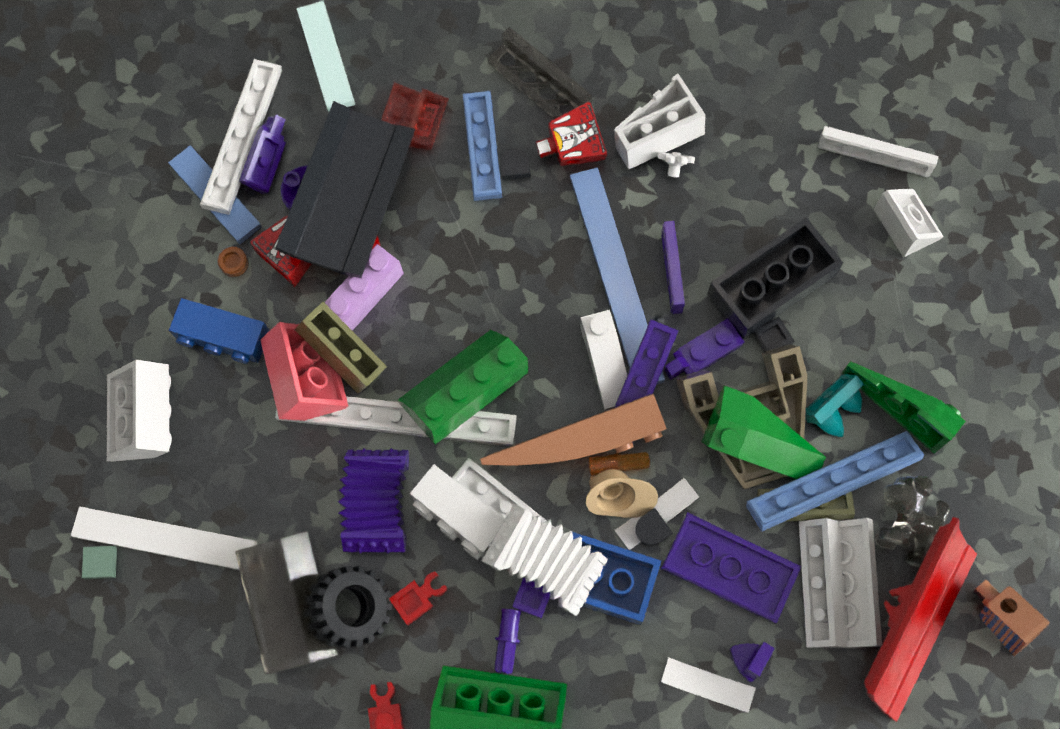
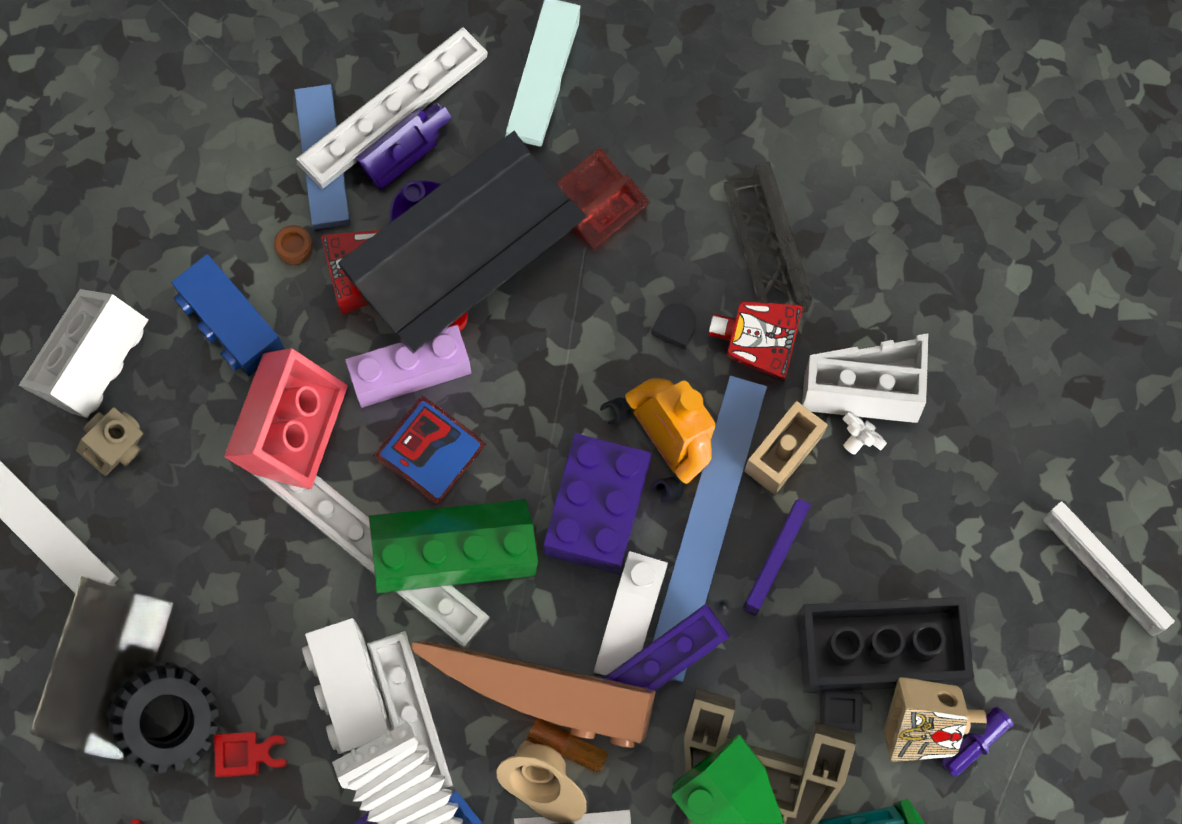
camera: 25 degrees right, 0 degrees up
olive brick [295,301,387,394] -> none
dark purple piece [337,448,409,554] -> none
medium blue tile [463,91,502,201] -> none
dark purple hinge [664,318,745,380] -> none
white slope [874,189,943,258] -> none
none -> dark tan brick [76,407,144,477]
none -> slope [373,395,486,505]
none -> dark purple brick [543,433,651,575]
none -> light orange torso [600,378,715,502]
none -> tan brick [744,401,828,495]
none -> tan torso [884,677,987,762]
none -> dark purple axle [940,706,1014,777]

